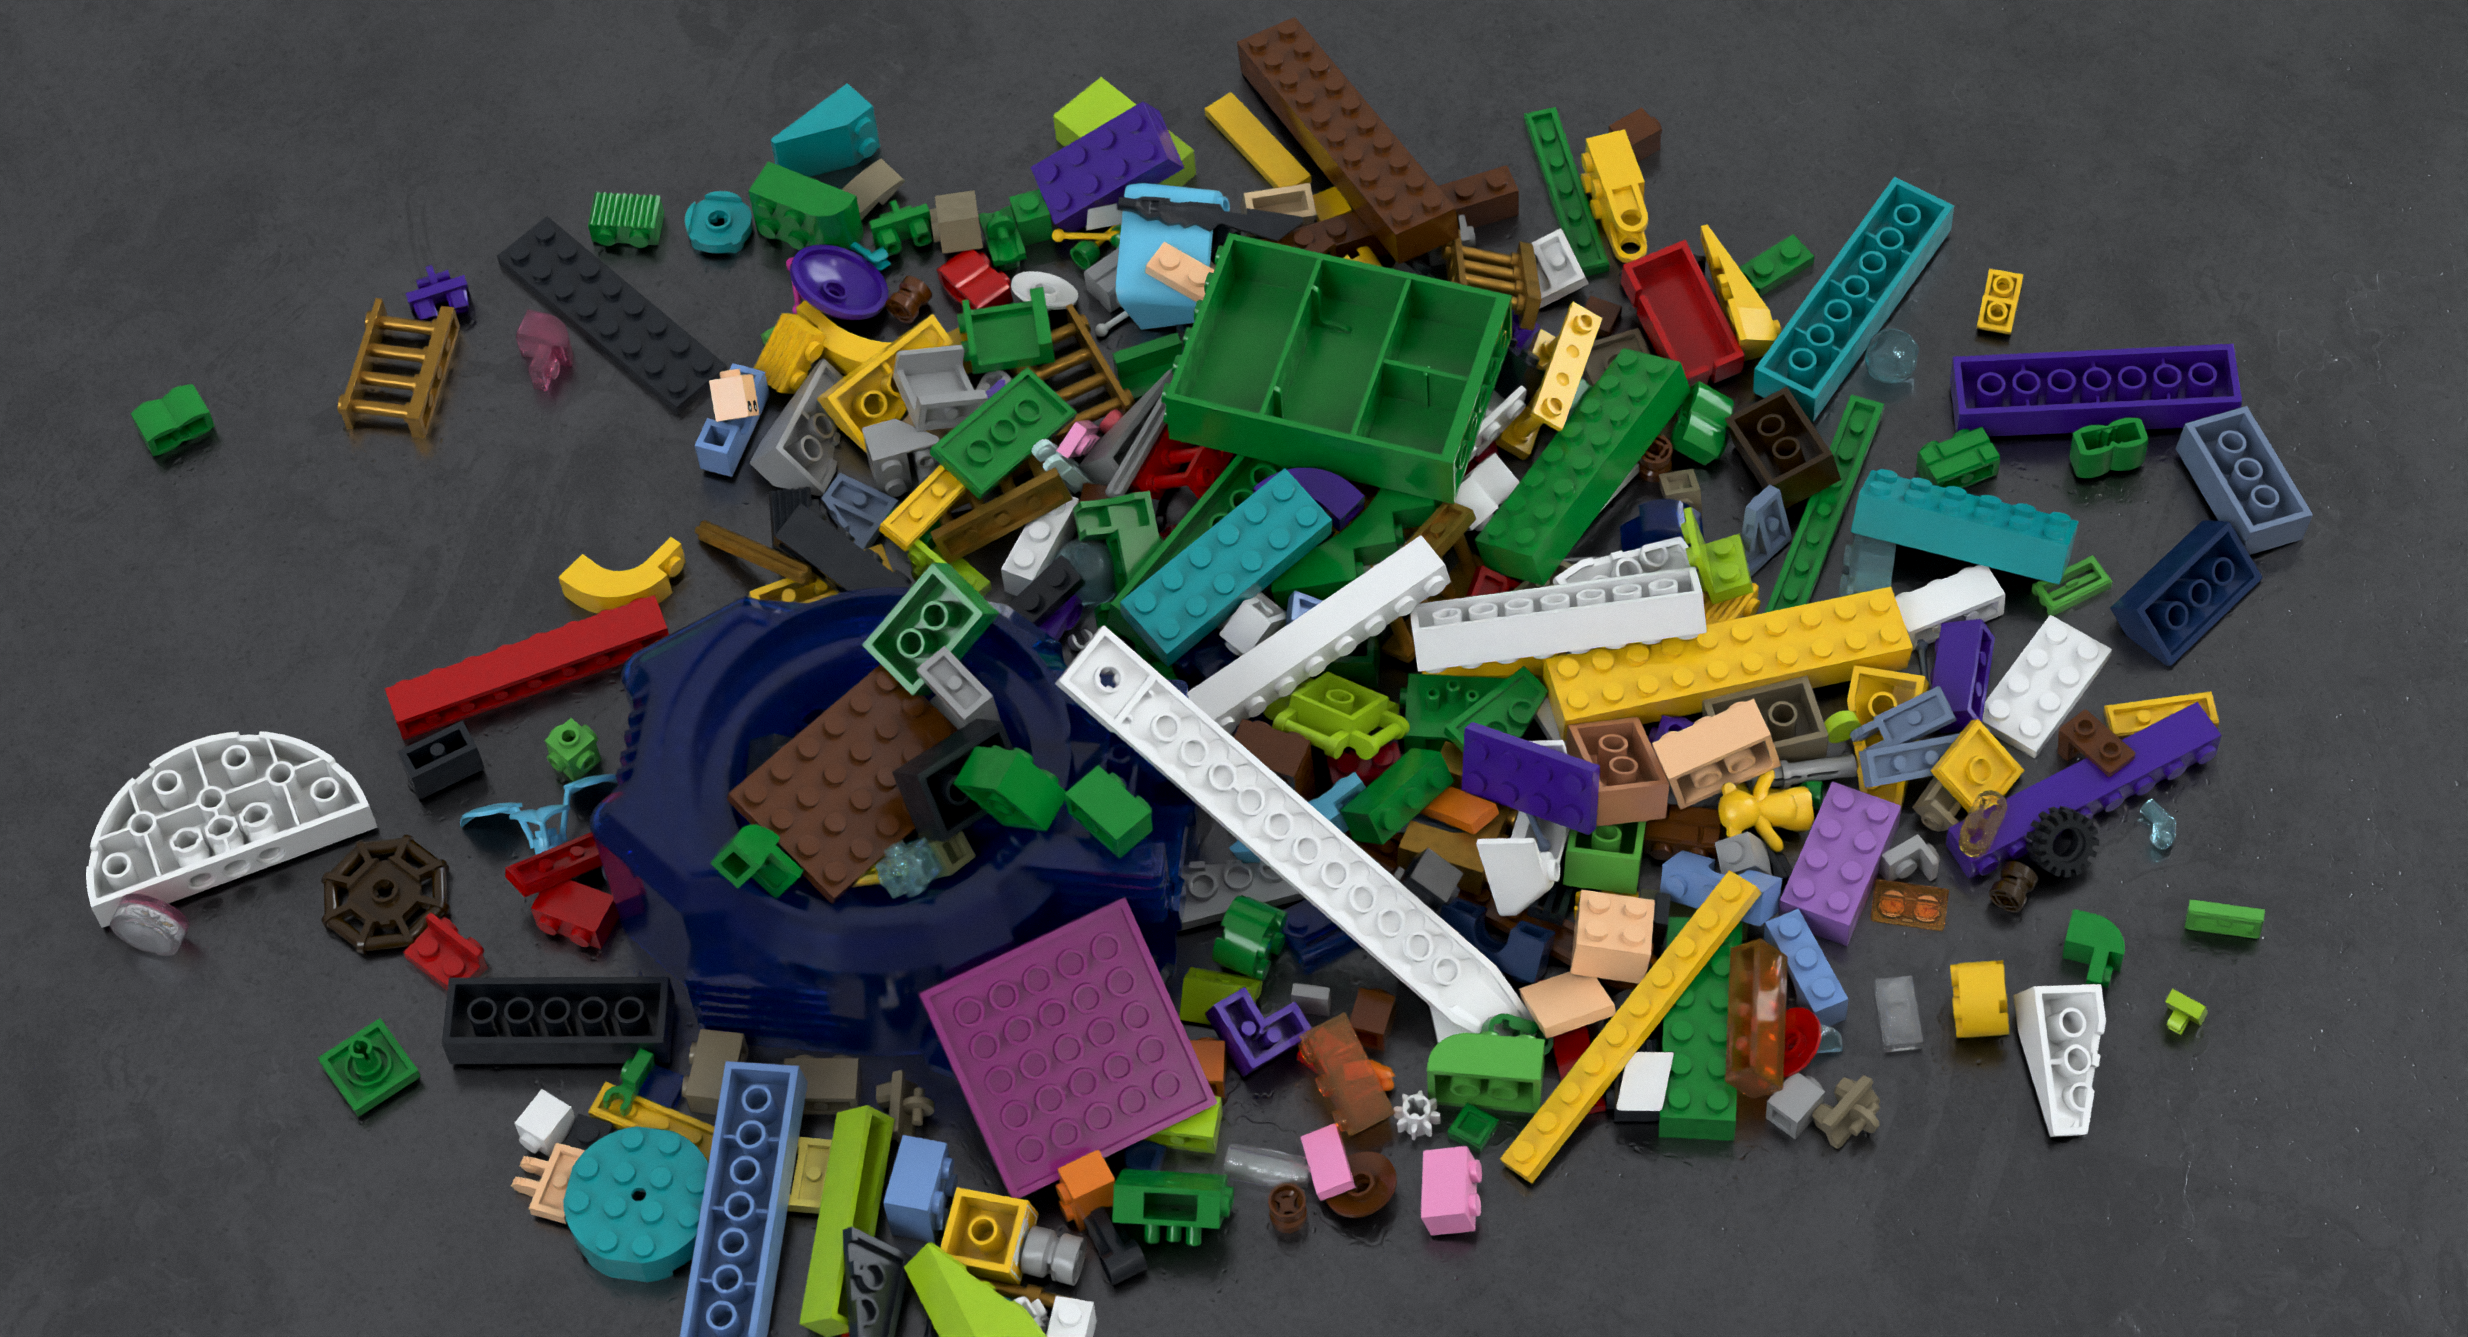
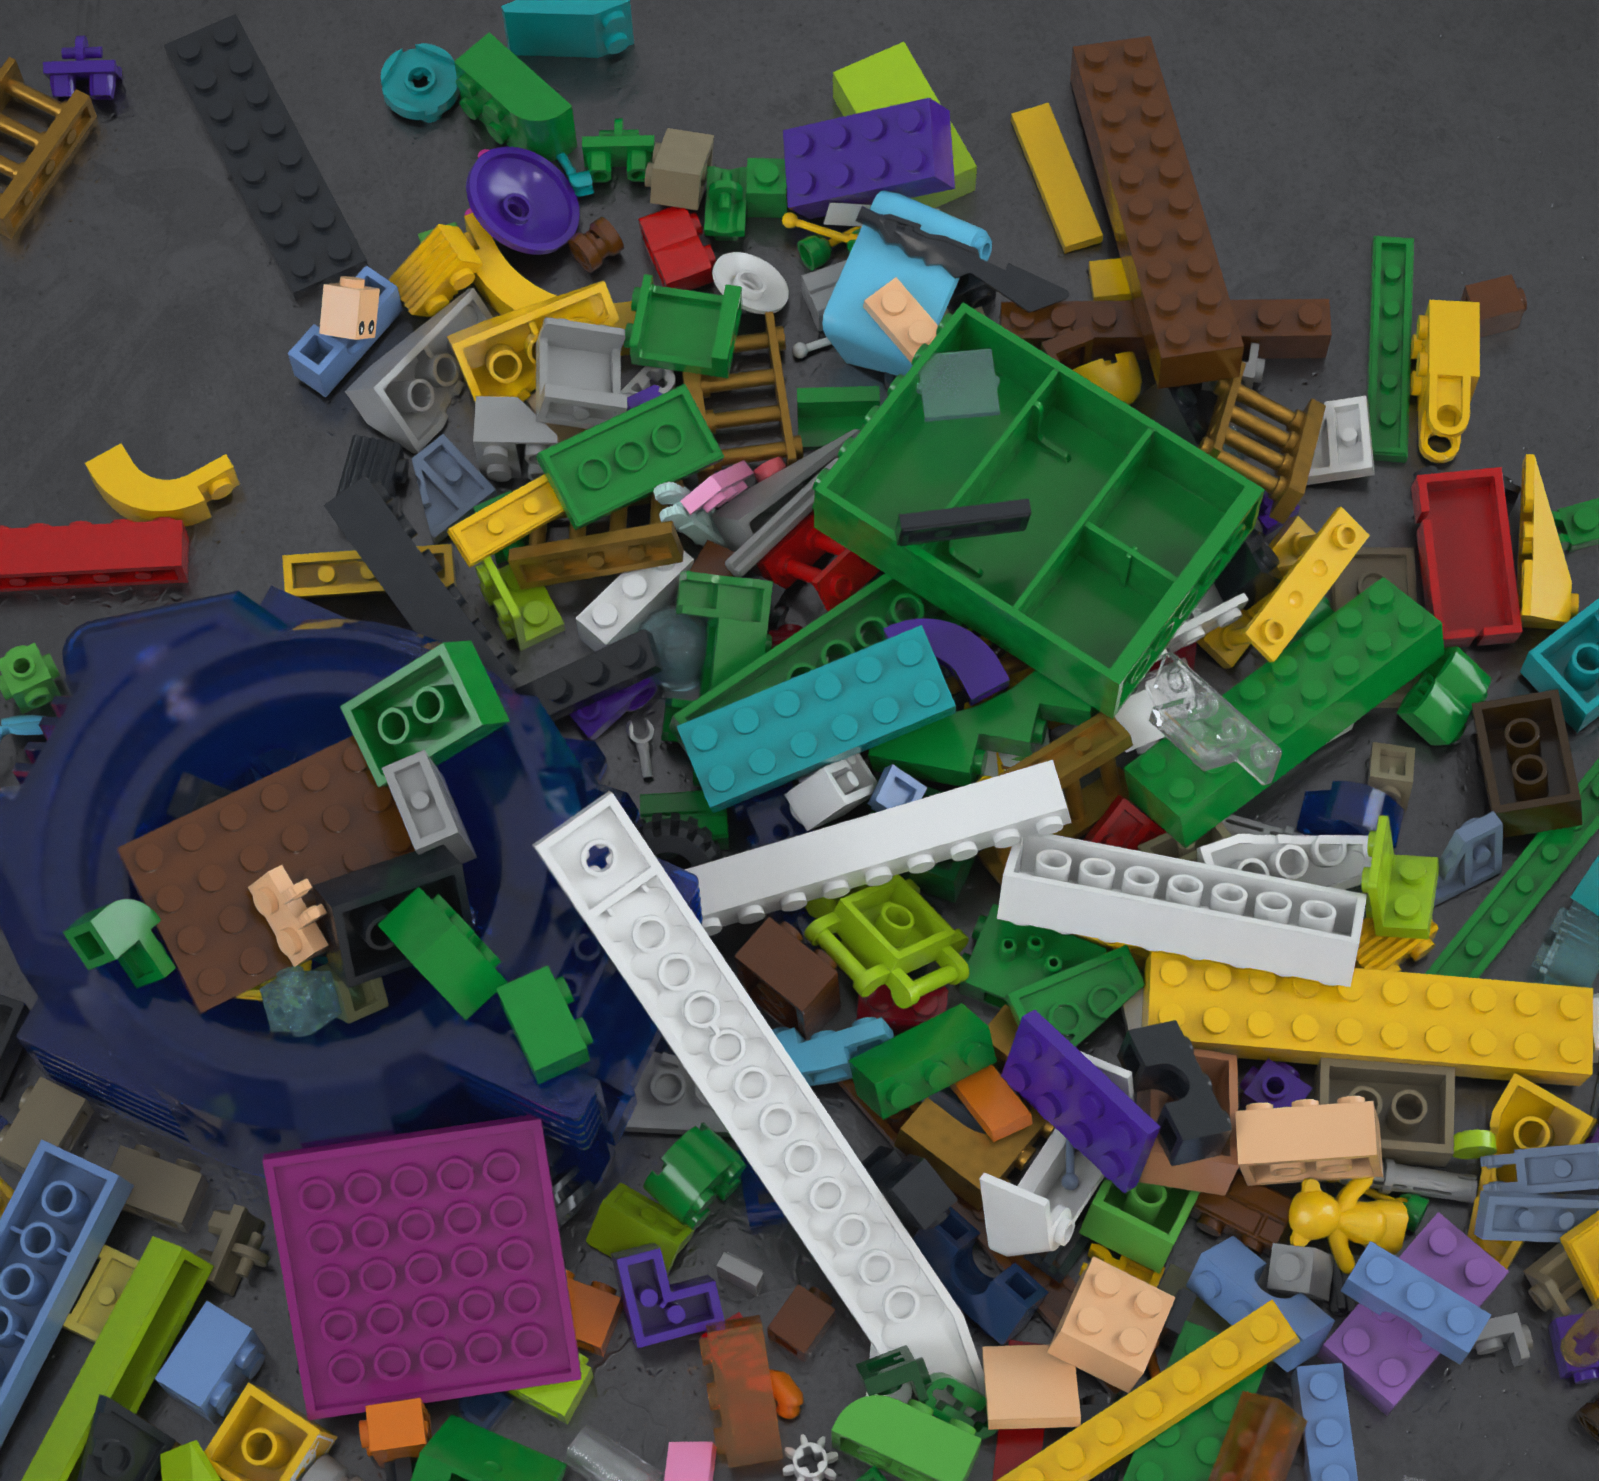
camera: 15 degrees right, 10 degrees up
clear pink brick [516,309,574,391] -> none
green brick [588,191,664,248] -> none
pearl gold axle [695,520,815,585] -> none
dark tan slope [841,159,905,220] -> none
tan brick [1240,183,1317,237] -> none
reddish brown tile [1584,295,1622,337] -> none
reddish brown wheel [1637,435,1672,483] -> none
clear orange slope [1870,879,1949,931] -> none
none -> light nougat hinge [248,865,329,967]
none -> dark green bracket [855,1345,932,1403]
none -> black tile [895,499,1032,546]
none -> clear light blue piece [916,349,1000,422]
none -> black arch [1117,1020,1232,1166]
none -> clear bracket [1148,652,1282,786]
none -> medium blue arch [1341,1241,1491,1365]

